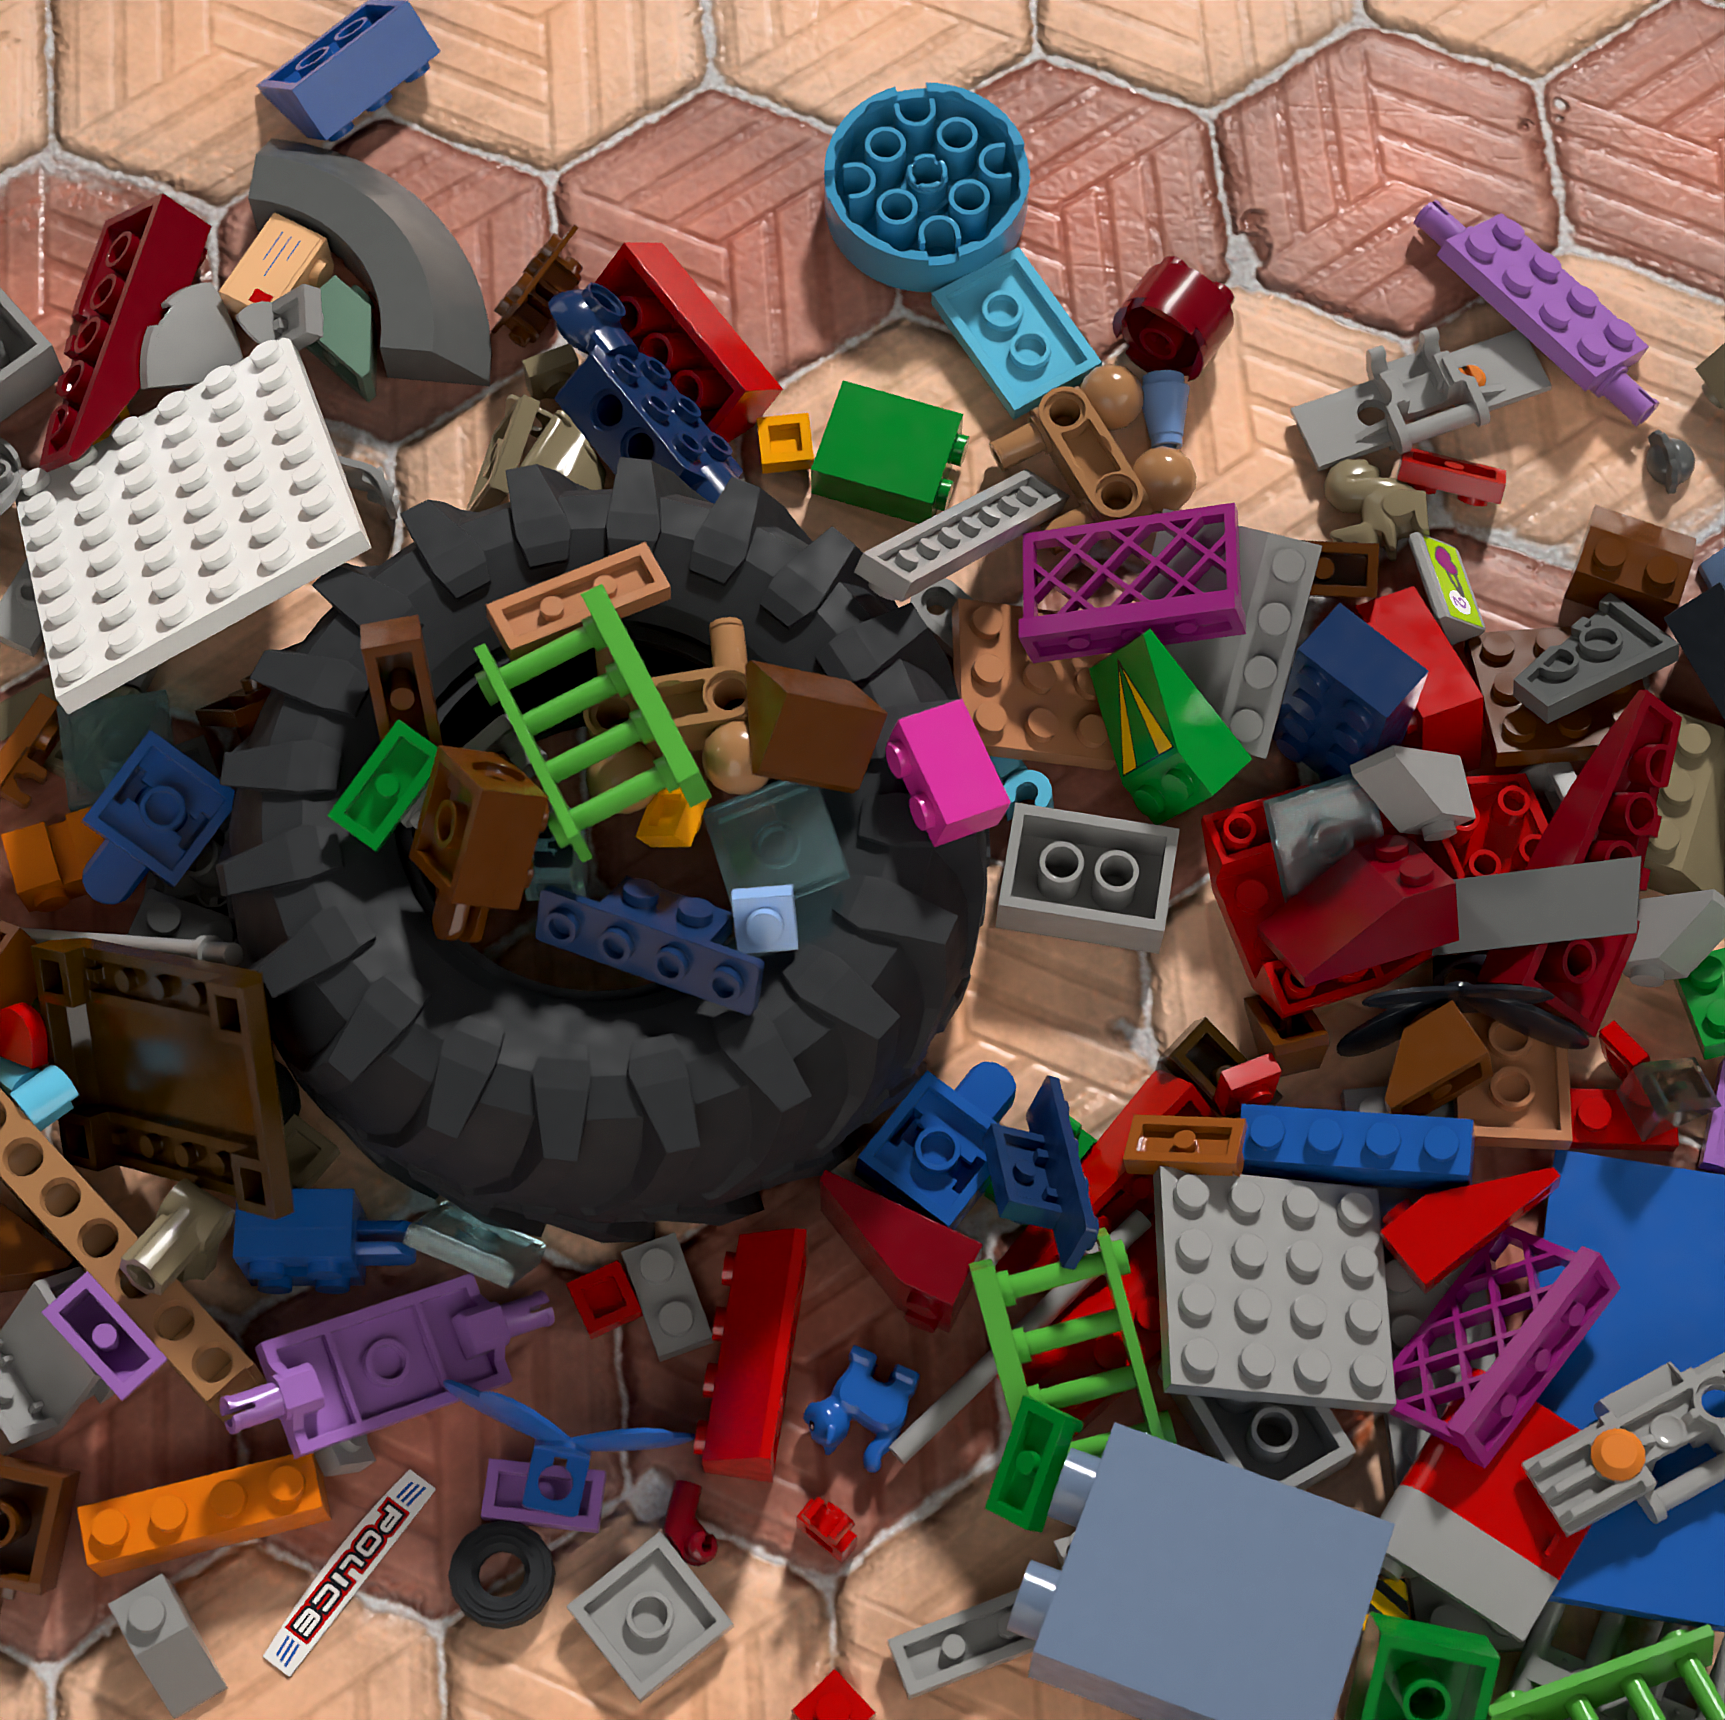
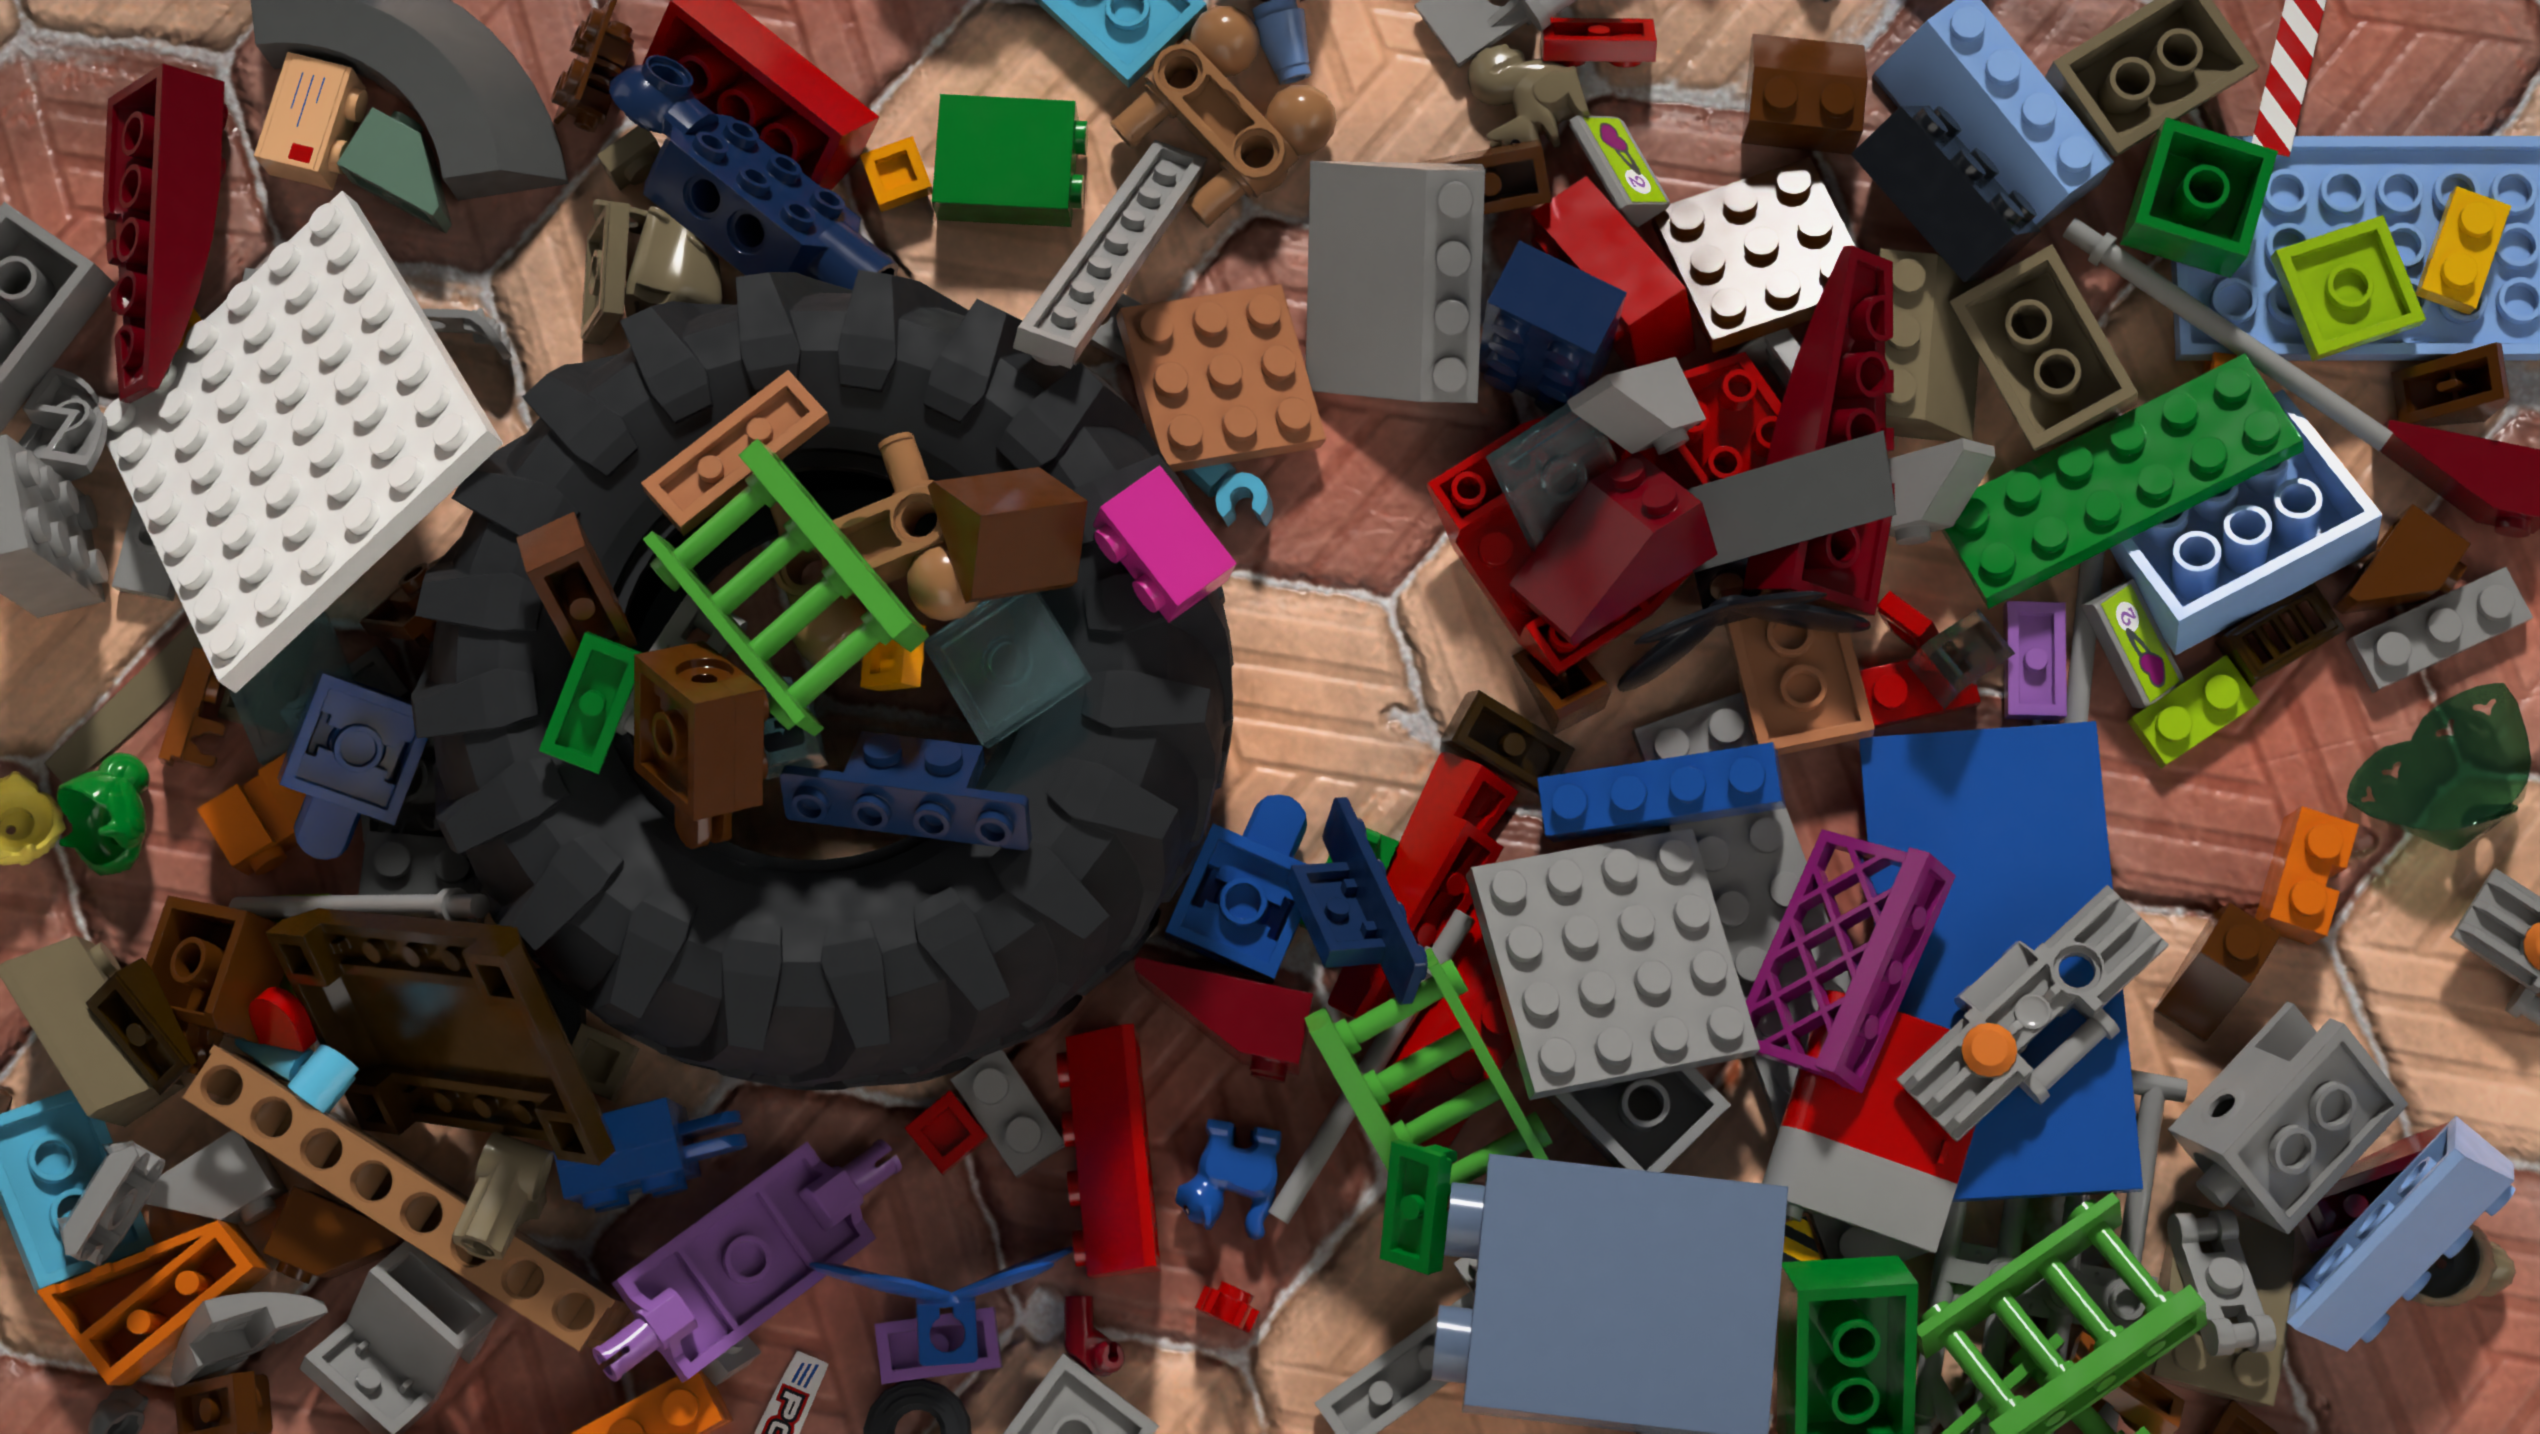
camera: 10 degrees left, 10 degrees up
medium lavender slope [41,1271,168,1401] -> none
light grey brick [140,282,243,389] -> none
light grey plate [236,284,324,351] -> none
clear light blue tile [402,1201,547,1288] -> none
light blue plate [732,885,798,954] -> none
light grey brick [995,802,1180,954] -> none
magenta fence [1019,502,1246,663] -> none
green slope [1089,629,1252,825] -> none
dark orange plate [1123,1115,1248,1177] -> none
red plate [1214,1053,1282,1116] -> none
red slope [1380,1167,1561,1294] -> none
reddish brown slope [1384,1000,1494,1116] -> none
dark grey wing [1513,592,1679,724] -> none

